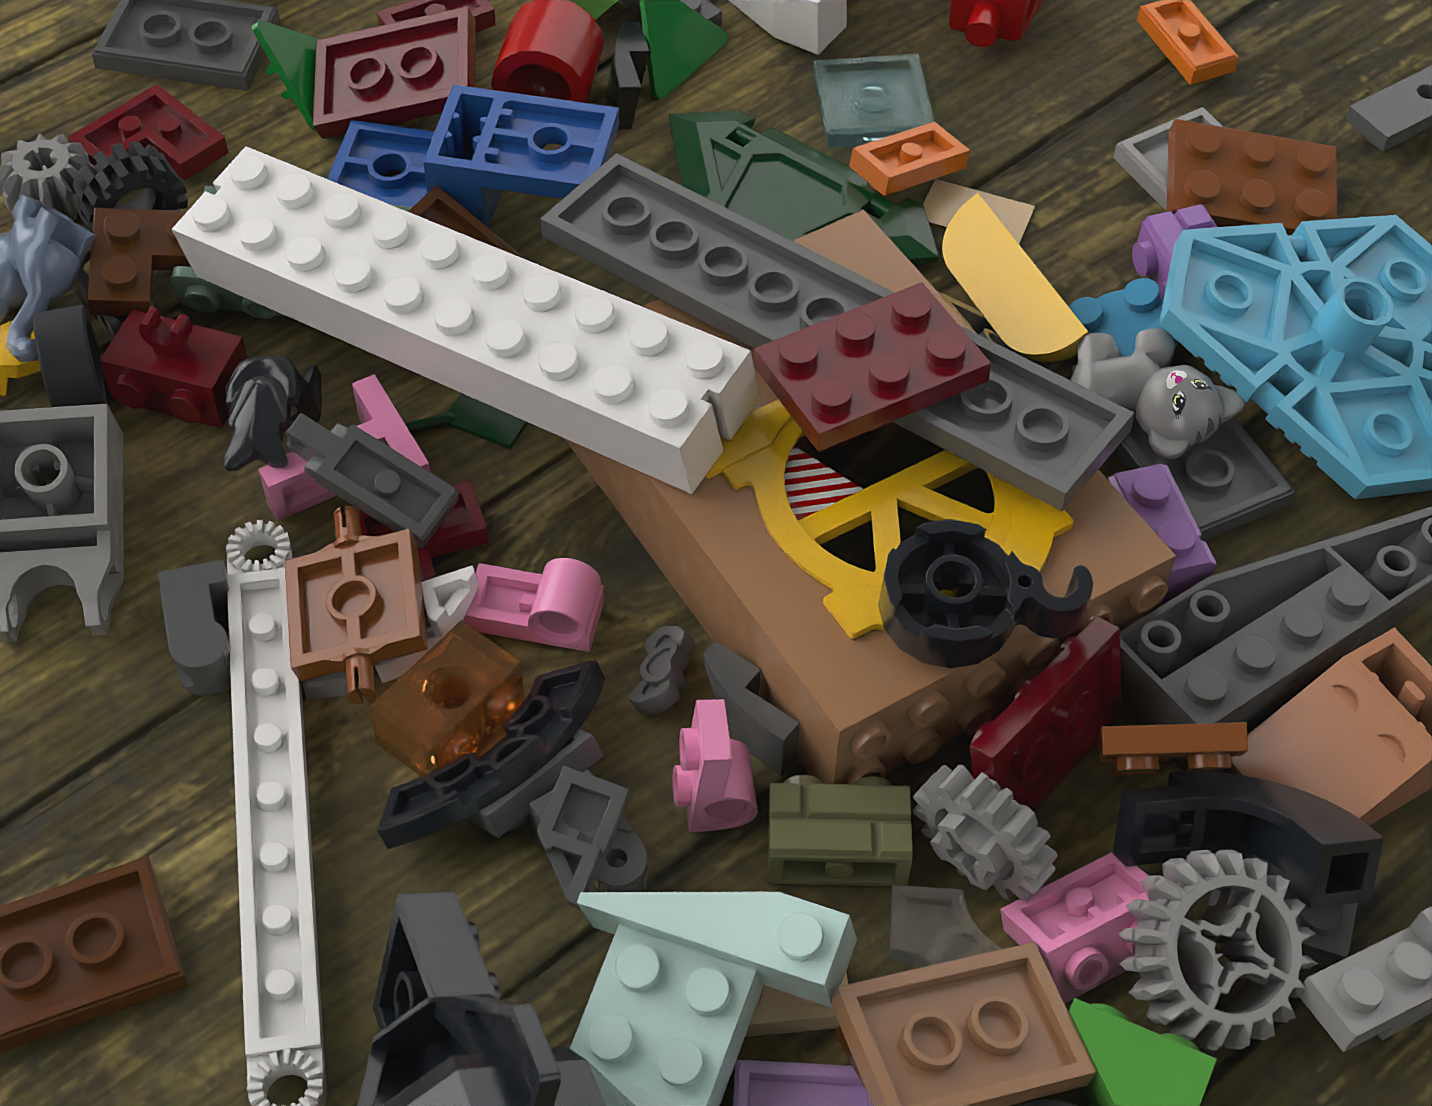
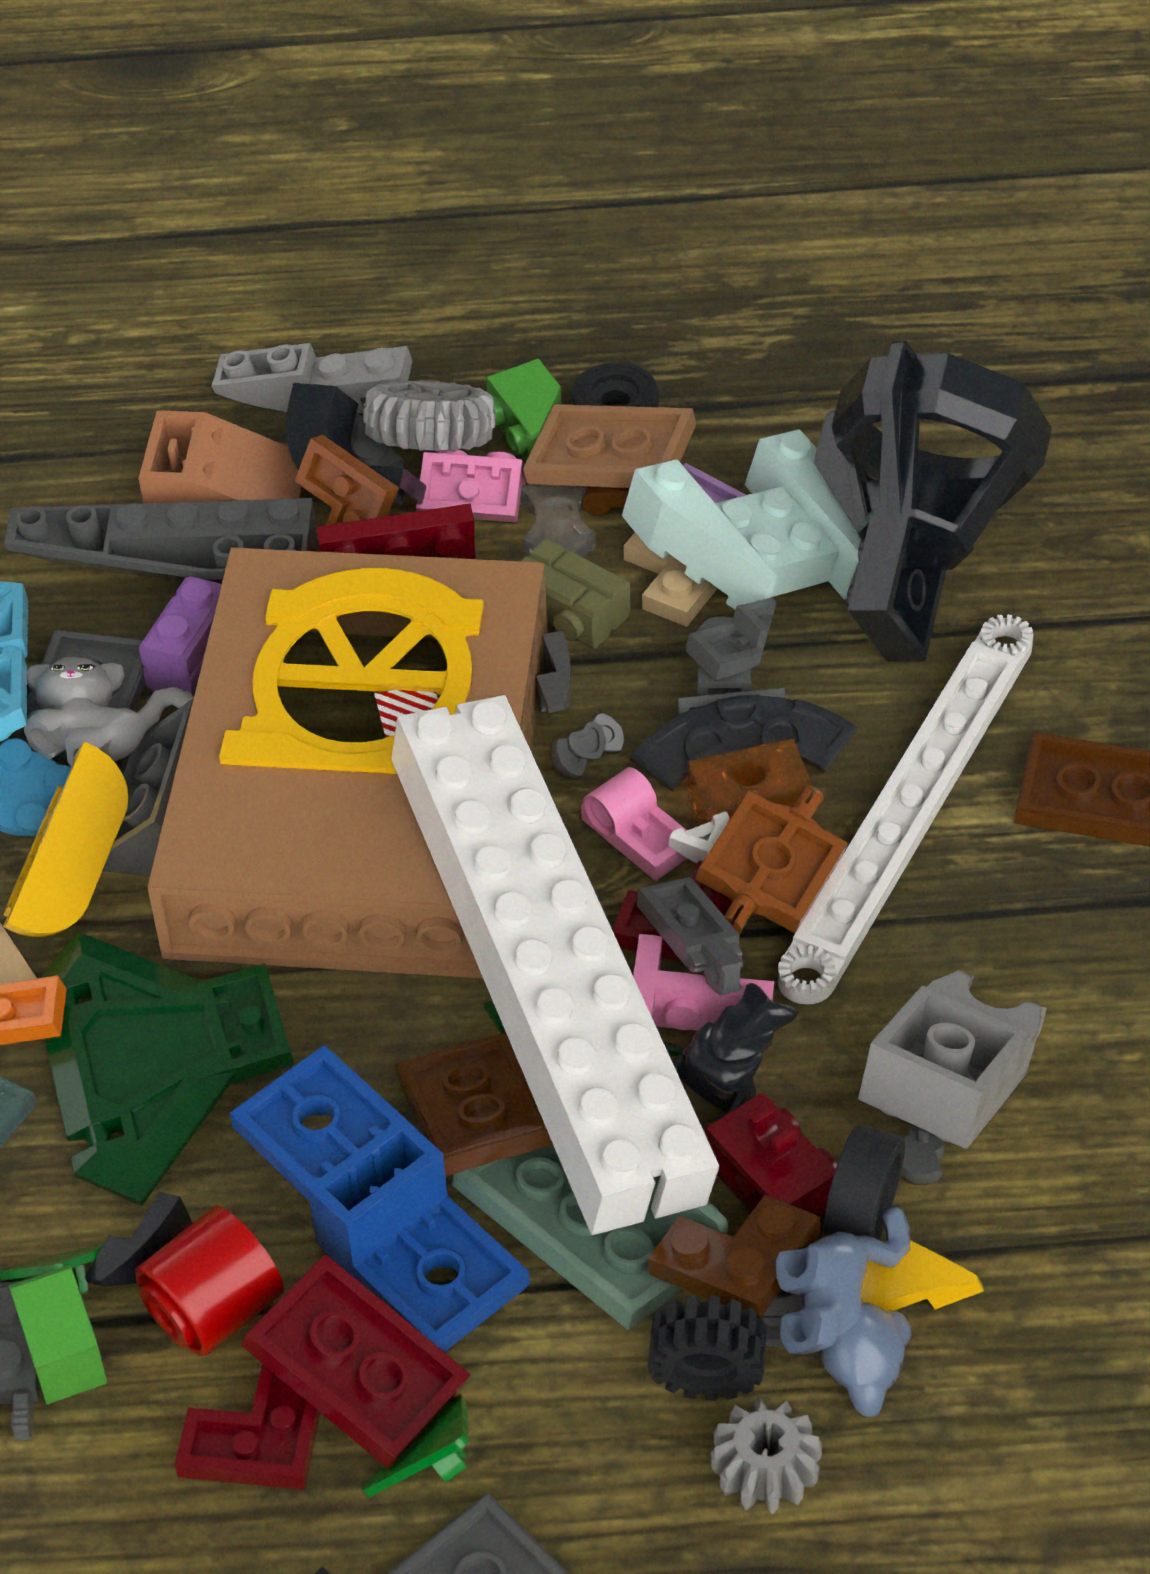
camera: 140 degrees left, 5 degrees down
dark red plate [68,84,228,180] -> none
dark grey leg [157,559,231,696] -> none
dark grey plate [540,153,1134,511] -> none
bright pink plate [673,699,758,833] -> none
dark red plate [754,282,991,452] -> none
black piece [878,519,1093,668] -> none
light grey gear [913,765,1057,901] -> none

